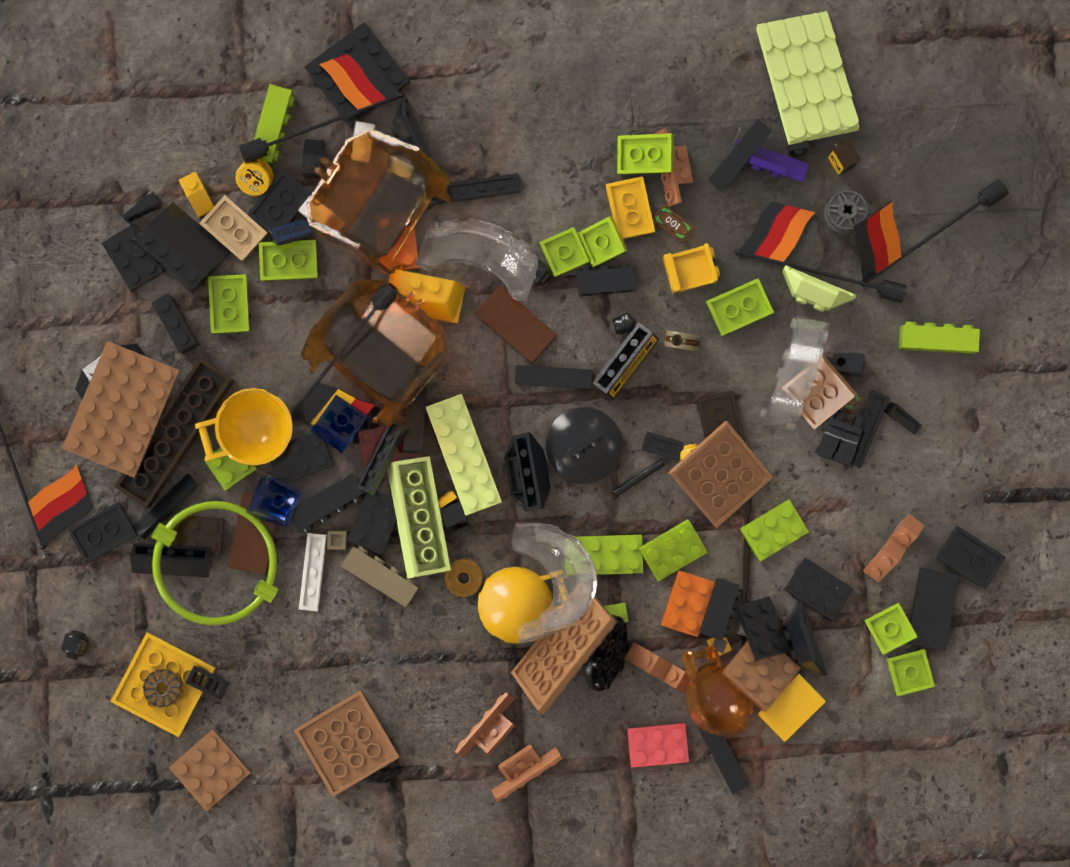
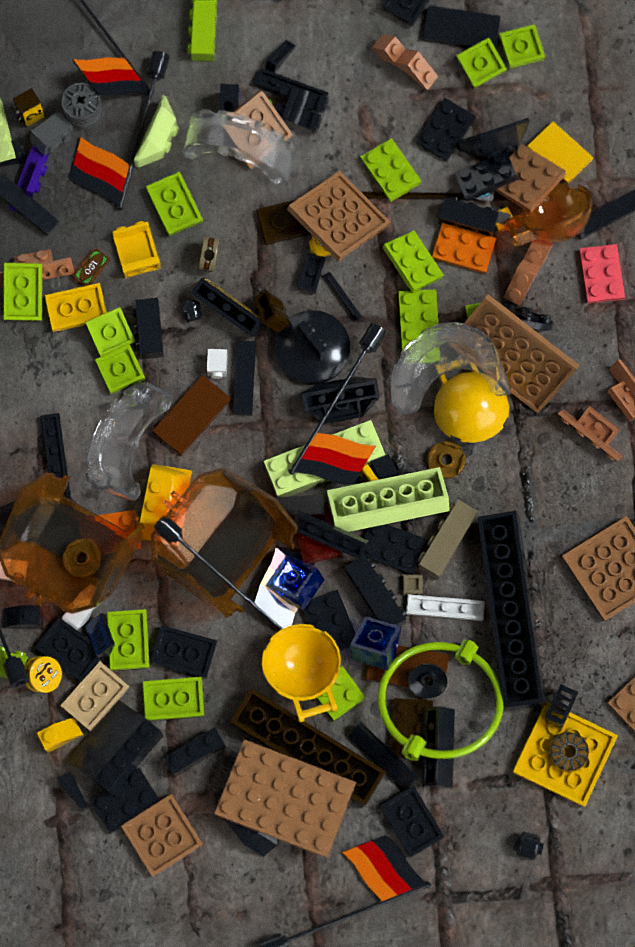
camera: 90 degrees left, 10 degrees down
none -> dark grey brick [29,112,73,156]
none -> pearl gold tile [62,539,102,578]
none -> medium nougat plate [121,794,203,877]
none -> black plate [150,625,218,679]
none -> white brick [207,349,228,379]
none -> dark brown brick [254,289,289,333]
none -> flag [288,323,387,485]
none -> black dish [408,663,448,698]
none -> black brick [478,510,547,711]

